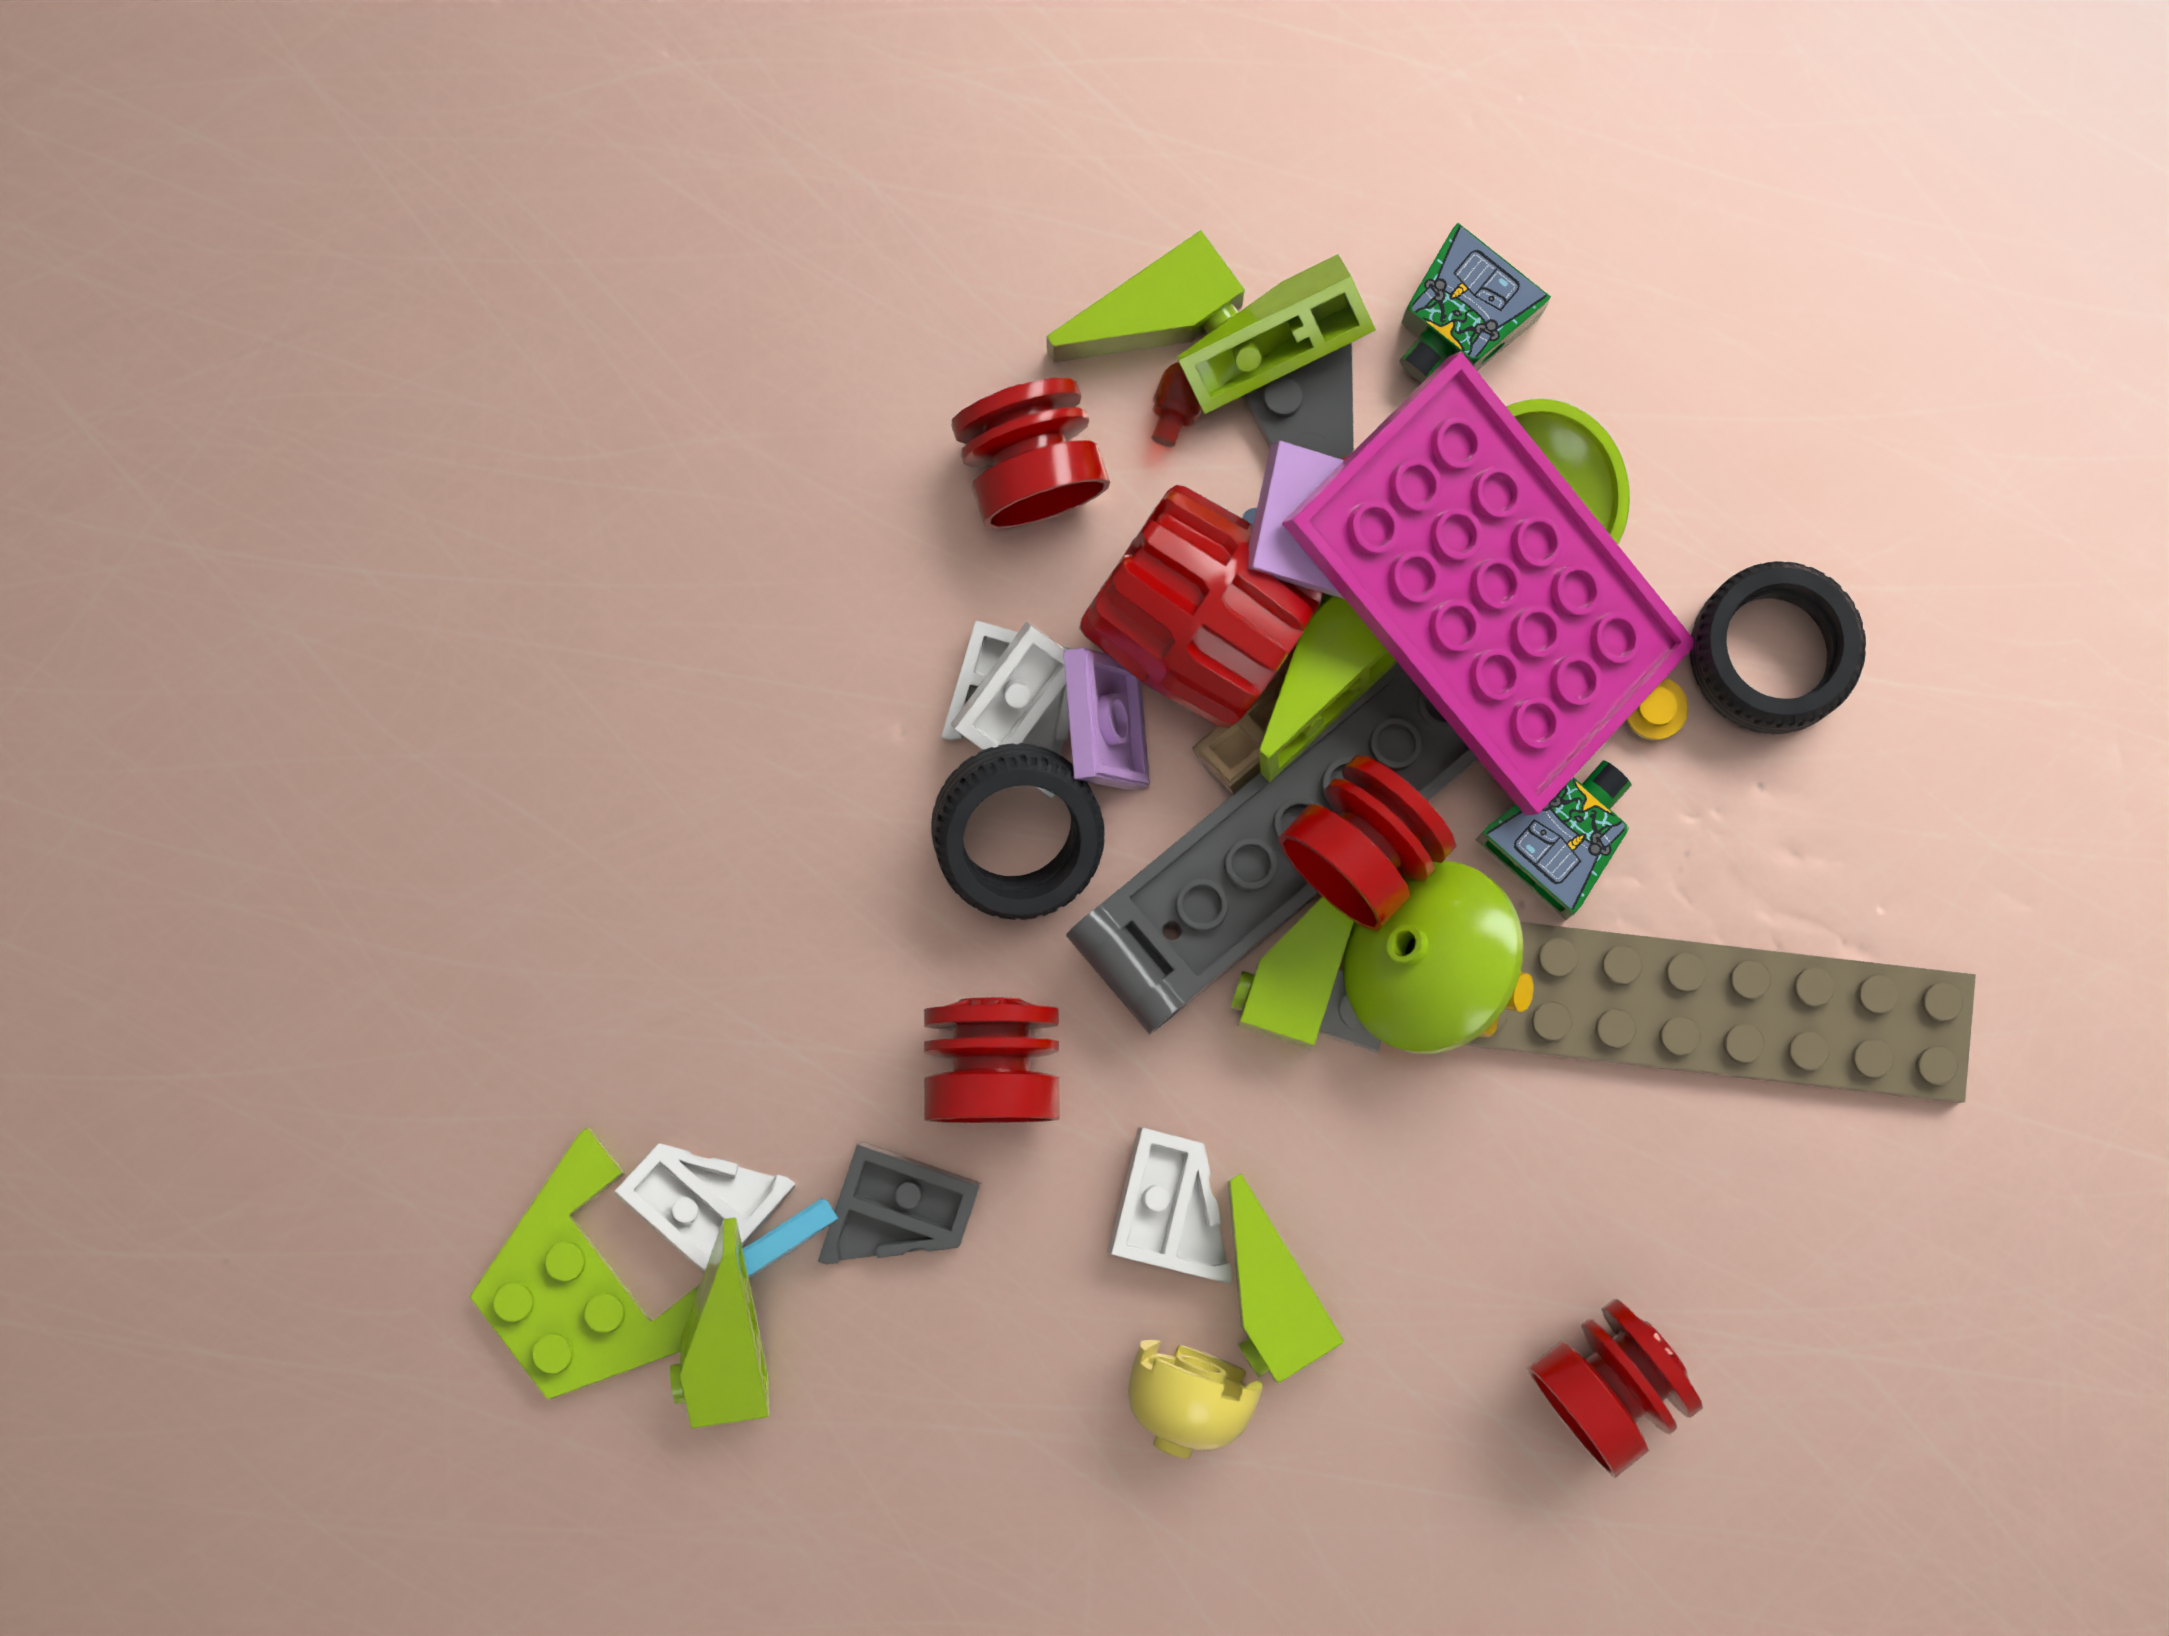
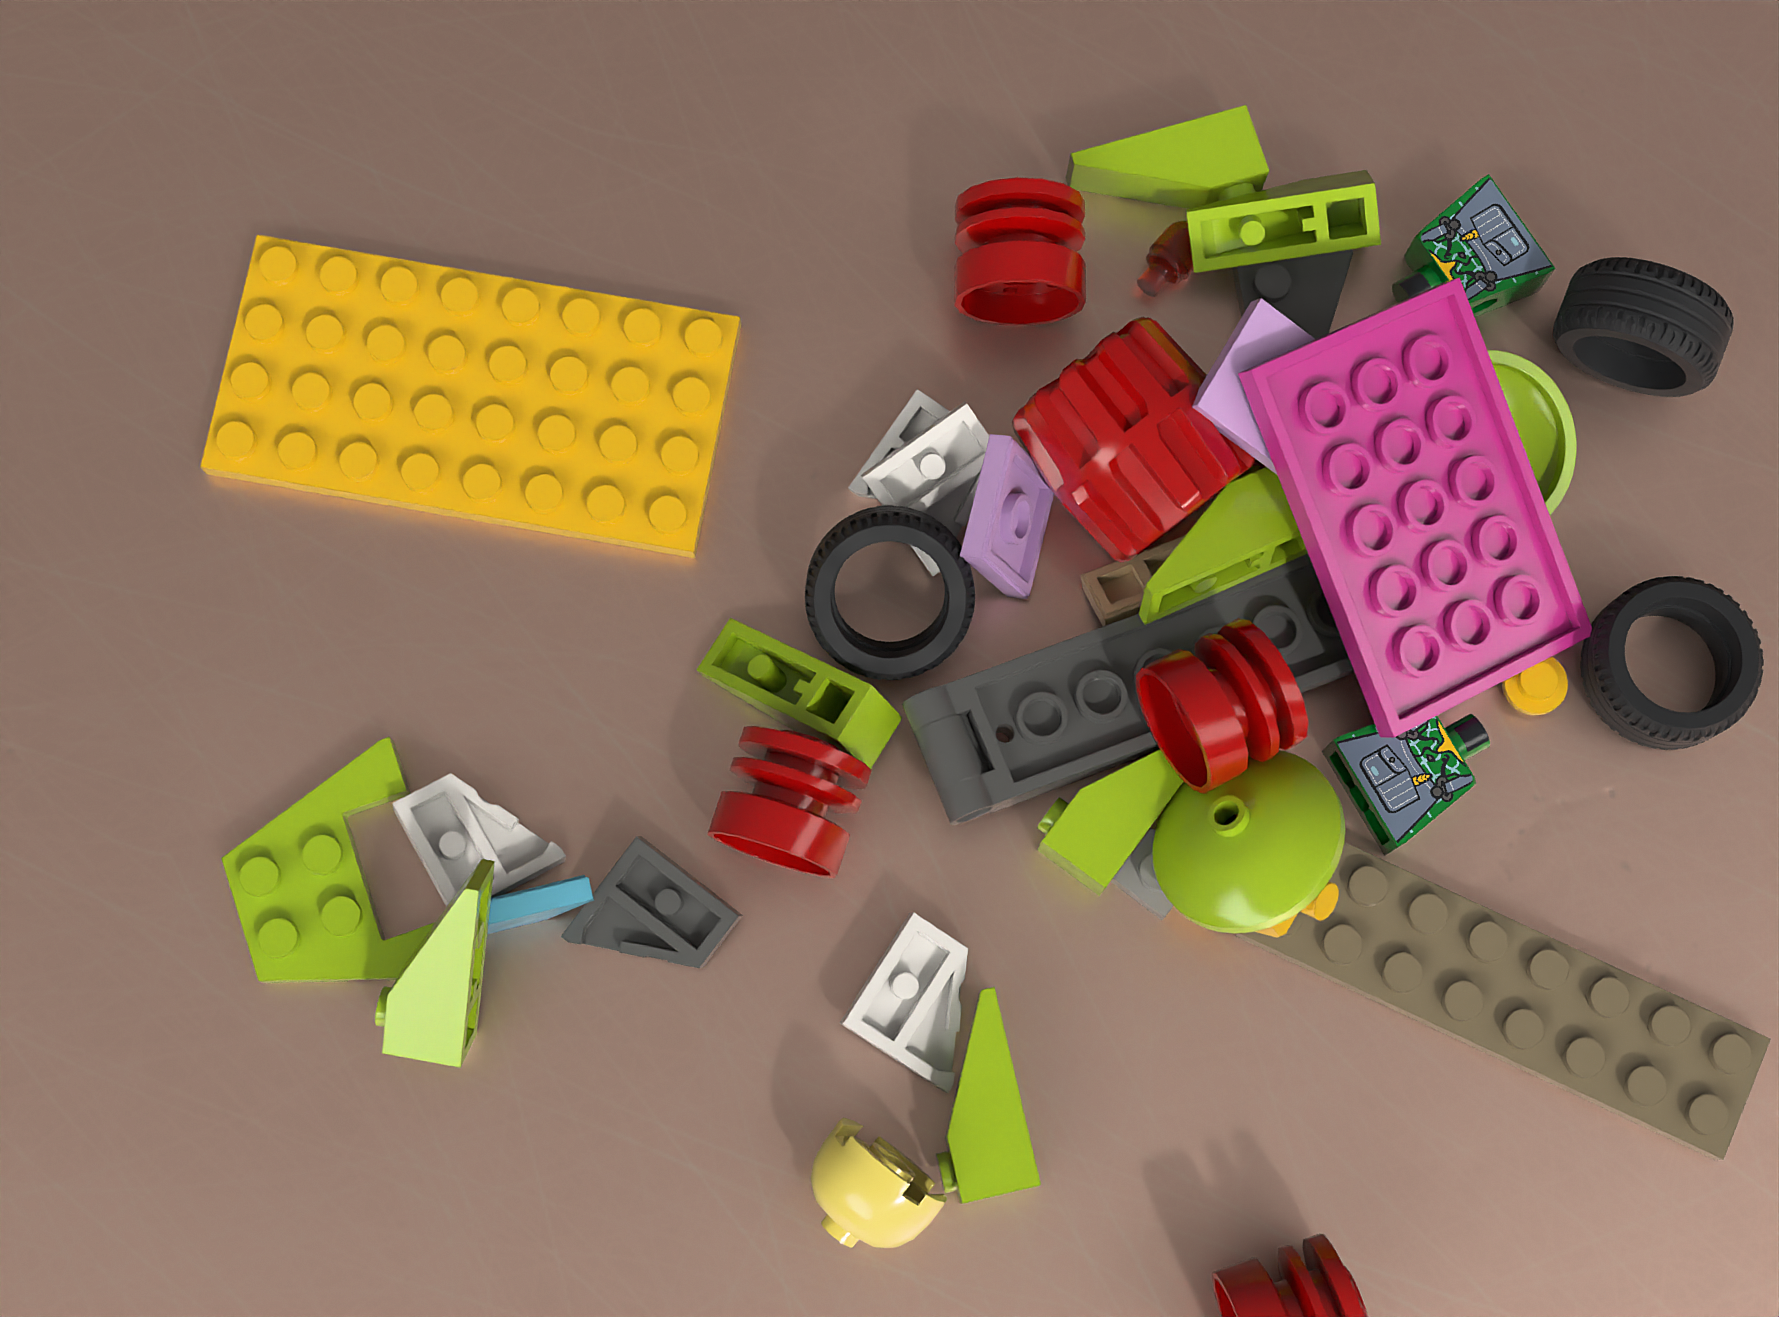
camera: 15 degrees right, 5 degrees down
none -> yellow plate [200,235,741,558]
none -> lime slope [697,618,903,769]
none -> black tyre [1553,257,1734,397]

